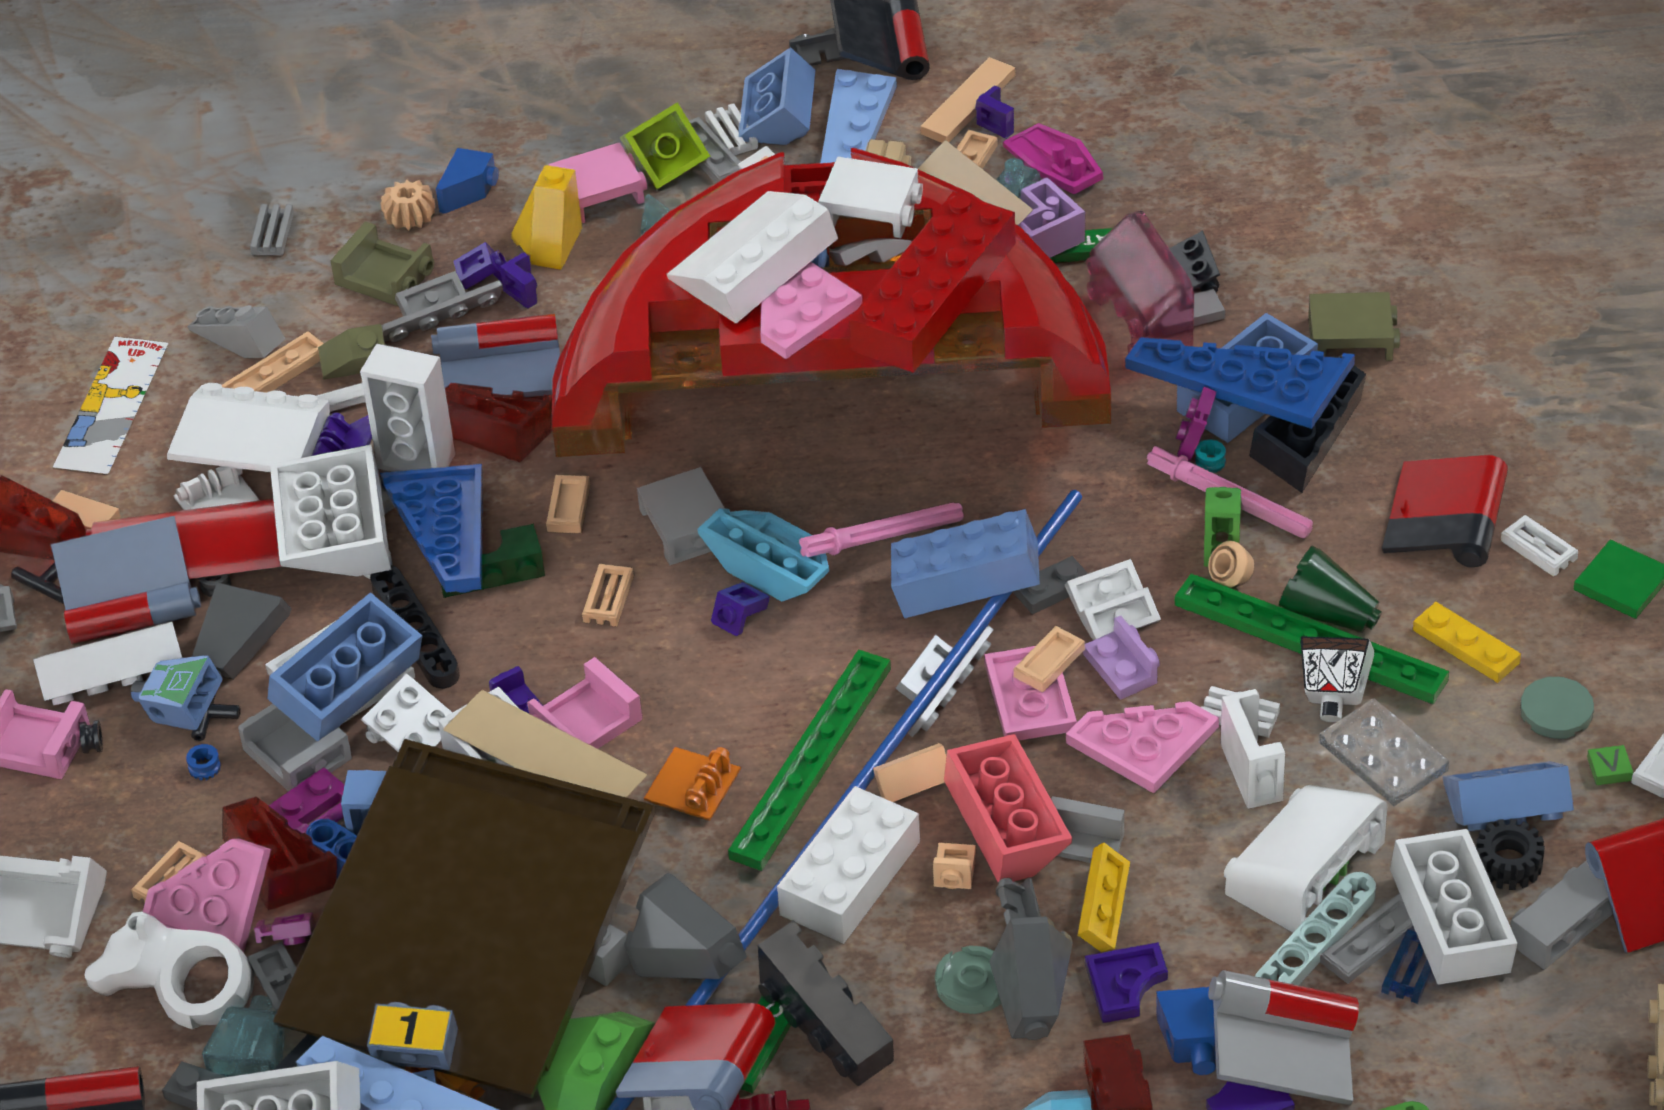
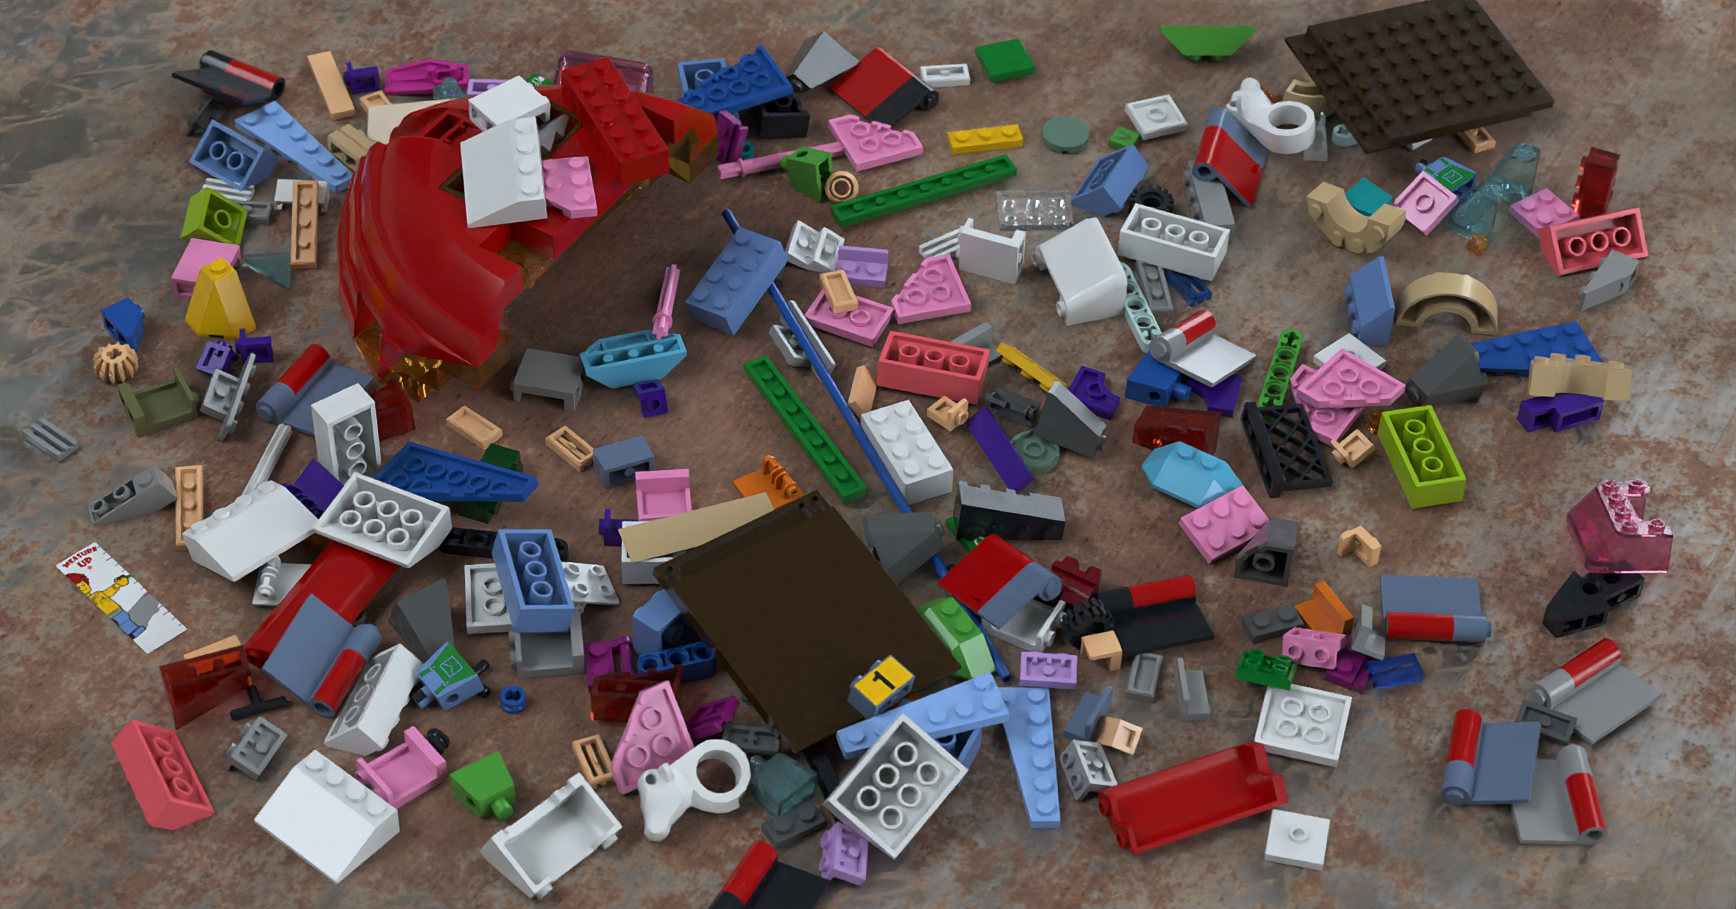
camera: 60 degrees left, 0 degrees up
olive slope [318,324,385,380] -> none
dark green cone [1279,545,1382,633] -> none
torso [1300,636,1374,722] -> none
olive panel [1308,292,1400,361] -> none
none -> bright green torso [450,751,516,821]
none -> sand blue brick [593,435,654,489]
none -> slope [785,31,859,93]
none -> bright pink plate [828,114,923,172]
none -> dark purple tile [965,405,1035,493]

